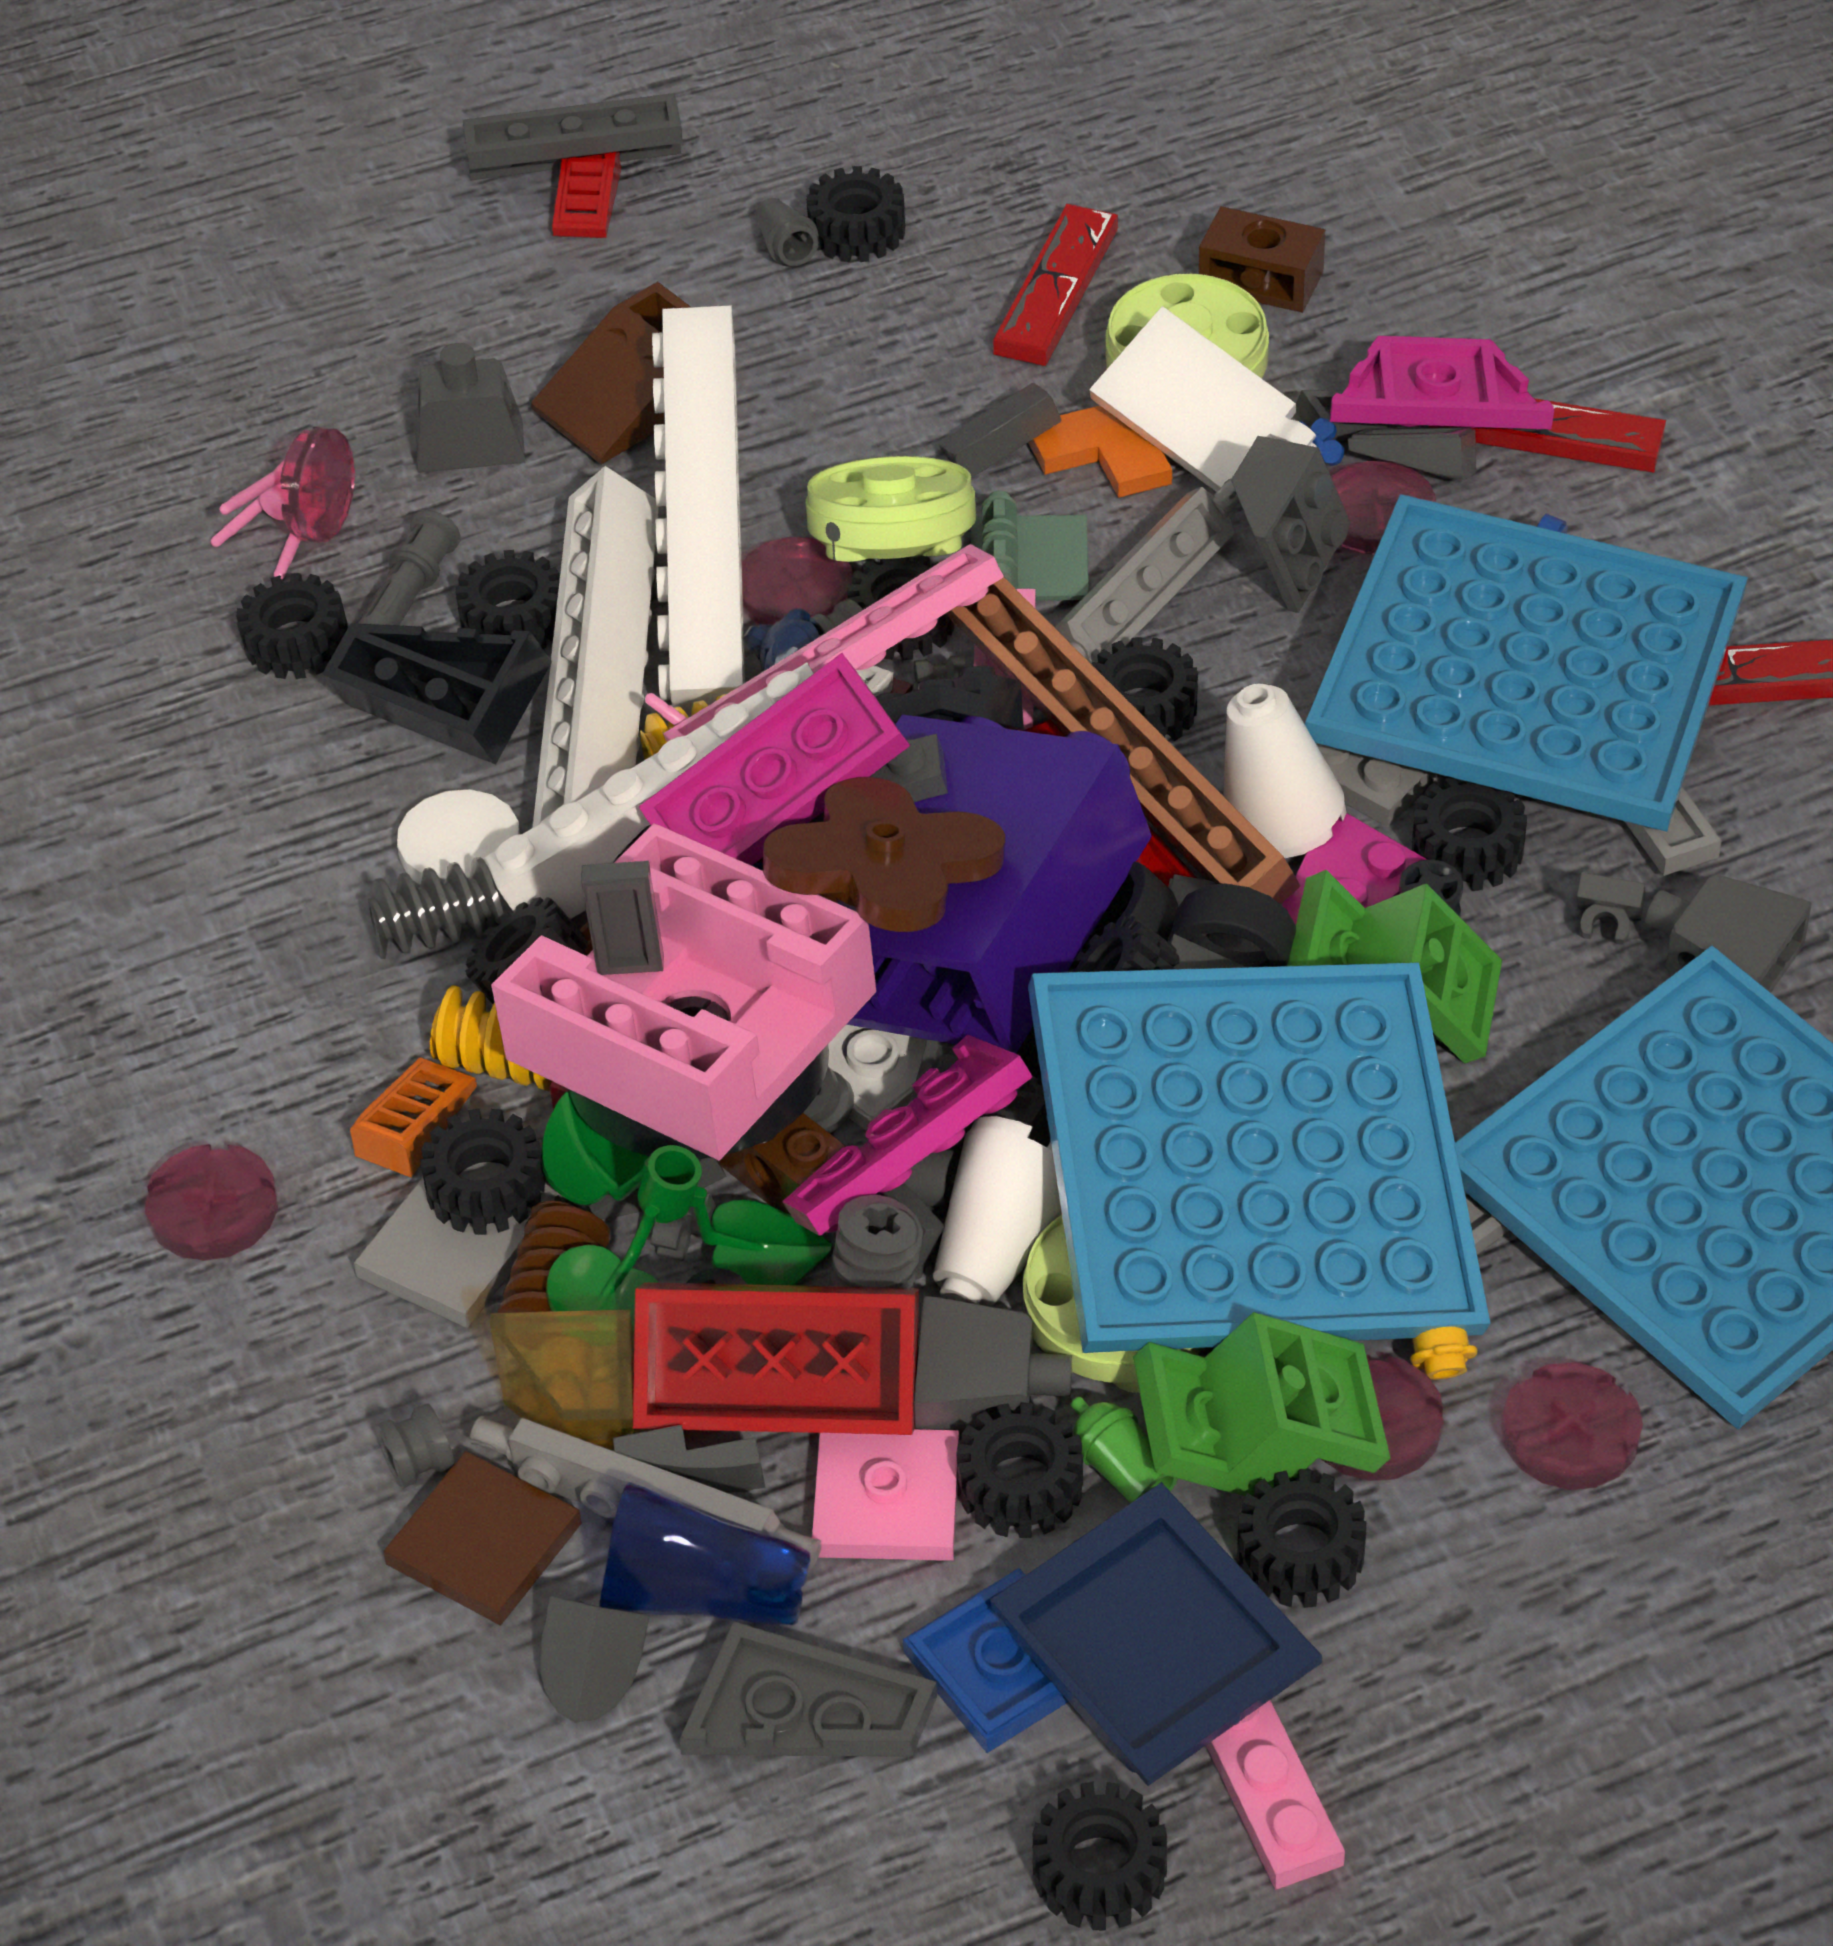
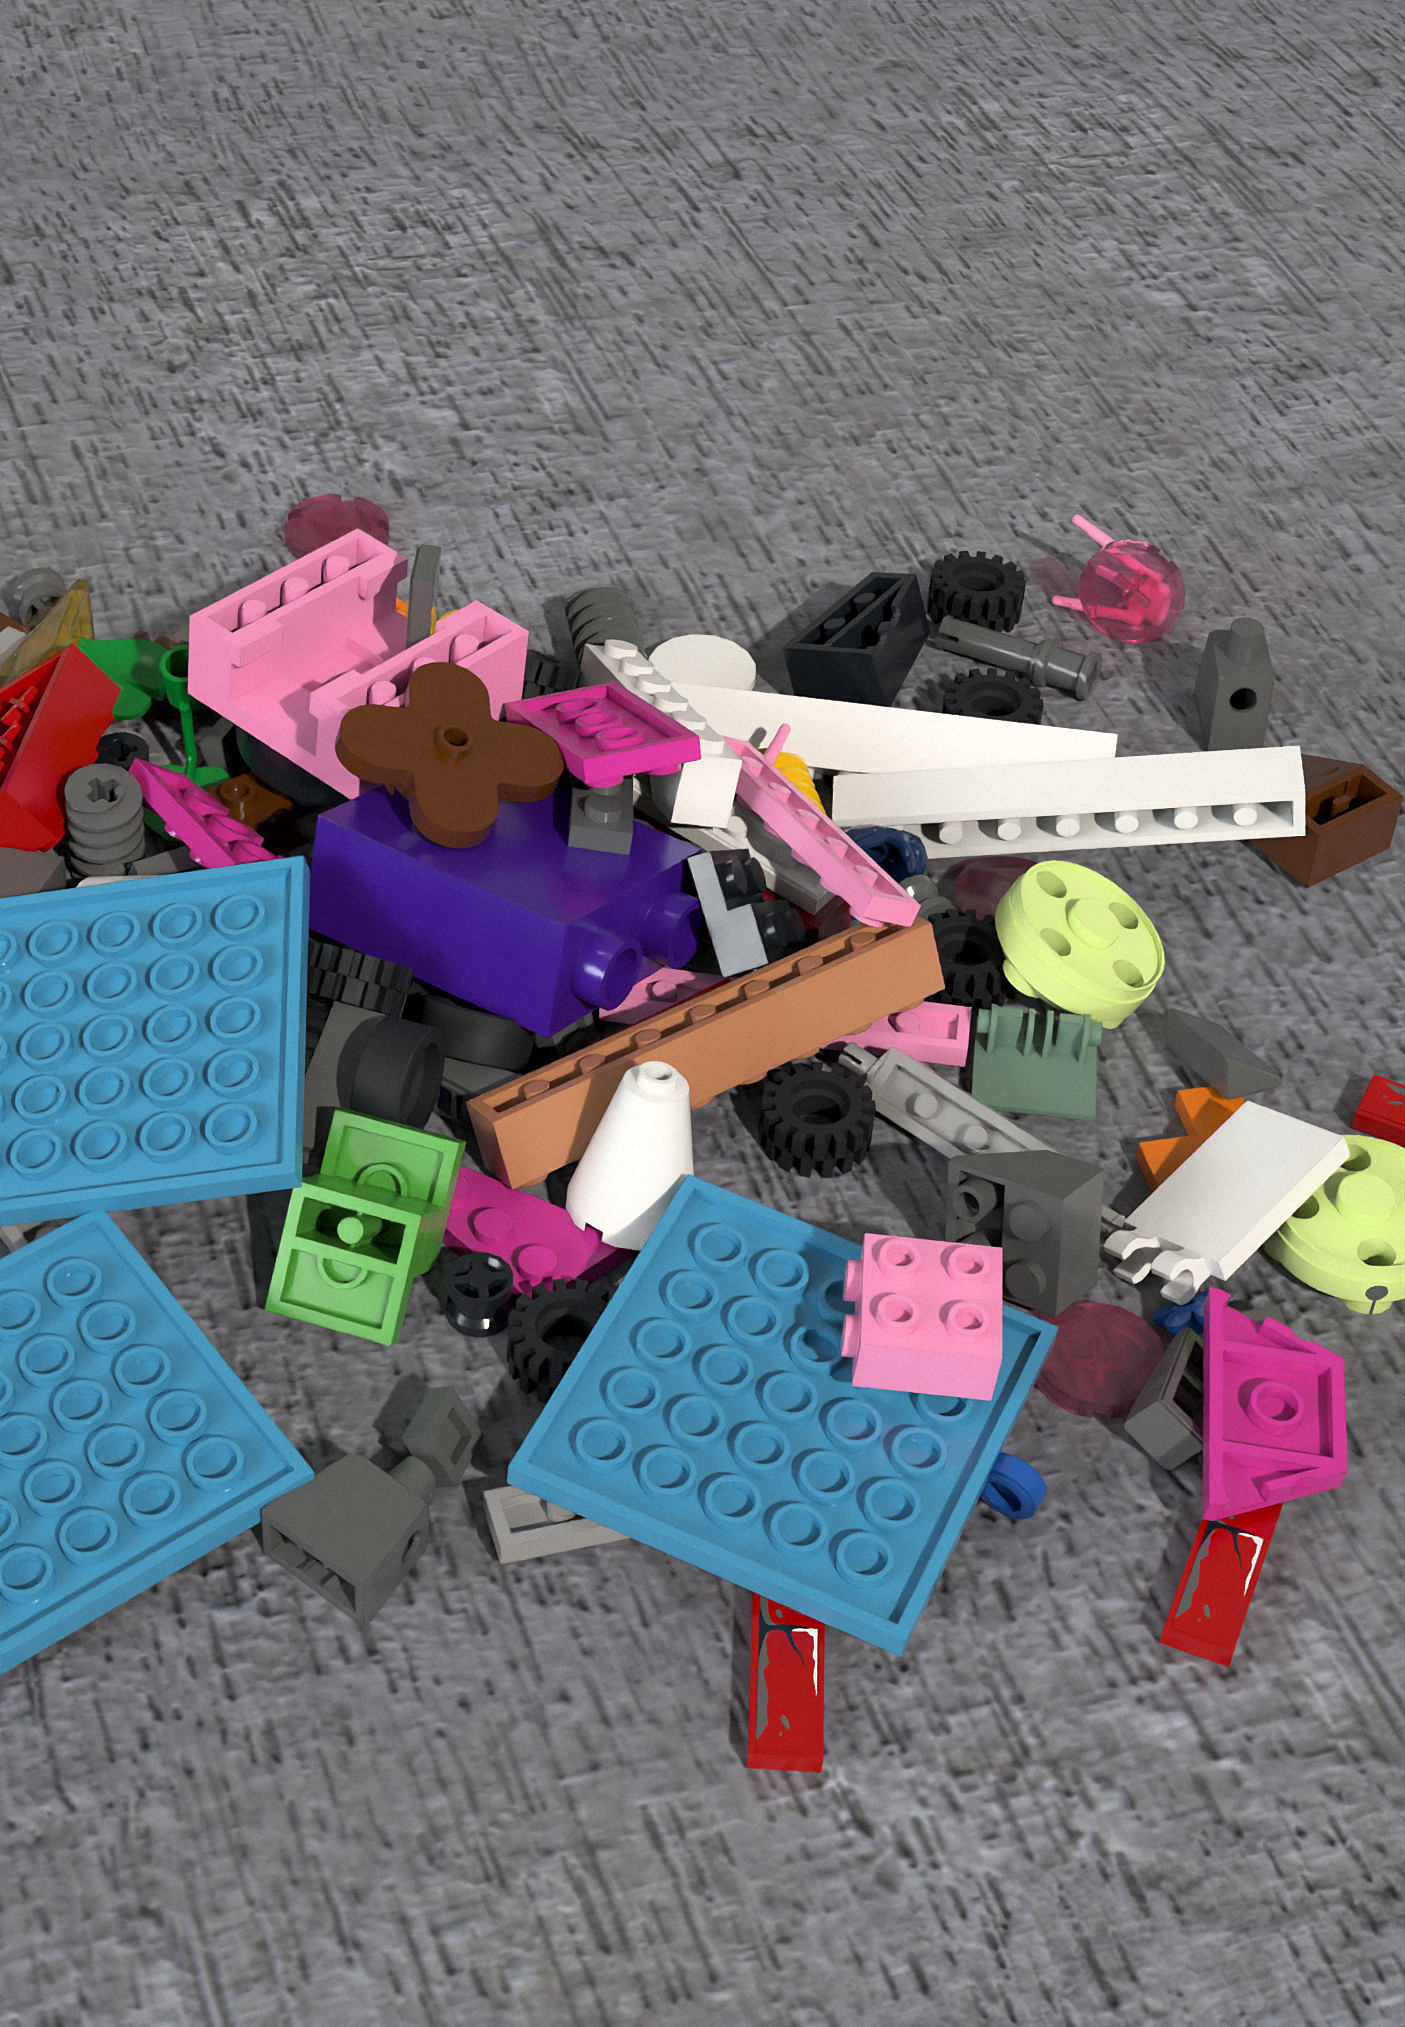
camera: 90 degrees right, 5 degrees down
none -> bright pink brick [841,1233,1002,1401]

